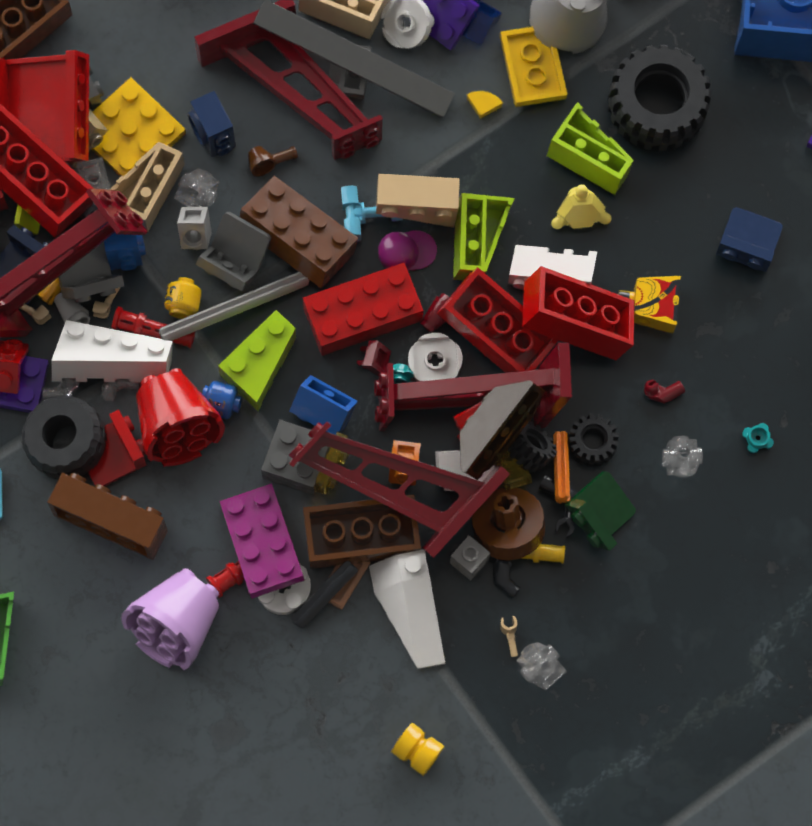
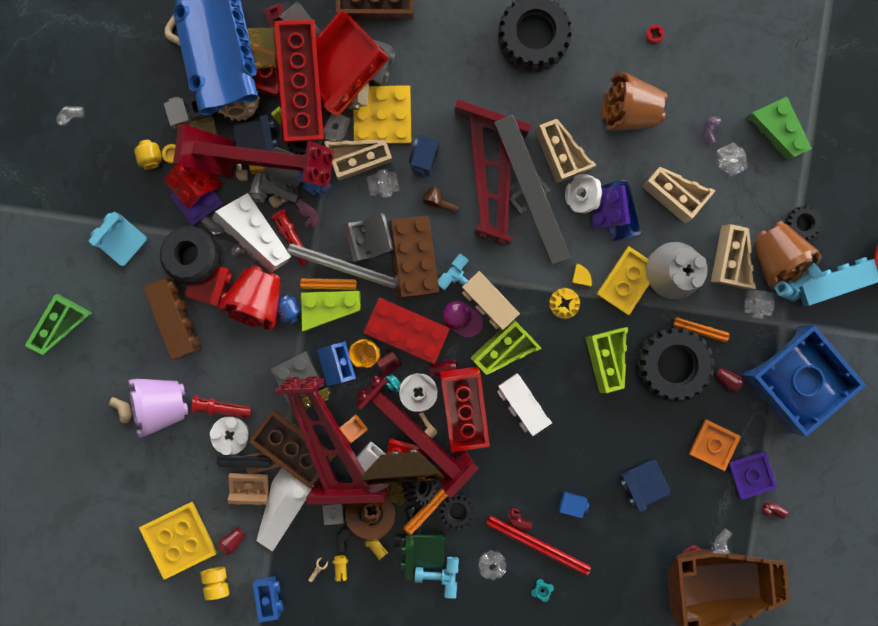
camera: 45 degrees right, 15 degrees up
yellow head [164,277,202,319] -> none
light grey brick [177,207,212,250] -> none
magenta plate [219,483,305,599] -> none
clear brick [516,642,566,690] -> none
red brick [522,266,634,360] -> none
light yellow rock [551,185,611,229] -> none
torso [618,276,681,333] -> none
none -> tan arm [109,397,132,423]
none -> yellow plate [139,501,217,580]
none -> dark red cone [218,527,246,556]
none -> medium nougat bracket [228,473,269,505]
none -> blue brick [253,576,283,622]
none -> clear pink bracket [295,199,320,229]
none -> orange axle [300,278,357,290]
none -> yellow pin [333,555,348,581]
none -> light orange hair [349,339,380,368]
none -> medium azure bar [415,557,459,598]
none -> red axle [486,516,591,576]
none -> yellow gear [550,288,581,319]
none -> blue brick [558,491,589,518]
none -> orange axle [673,318,729,343]
none -> orange plate [688,419,741,471]
none -> dark red cone [714,367,744,394]

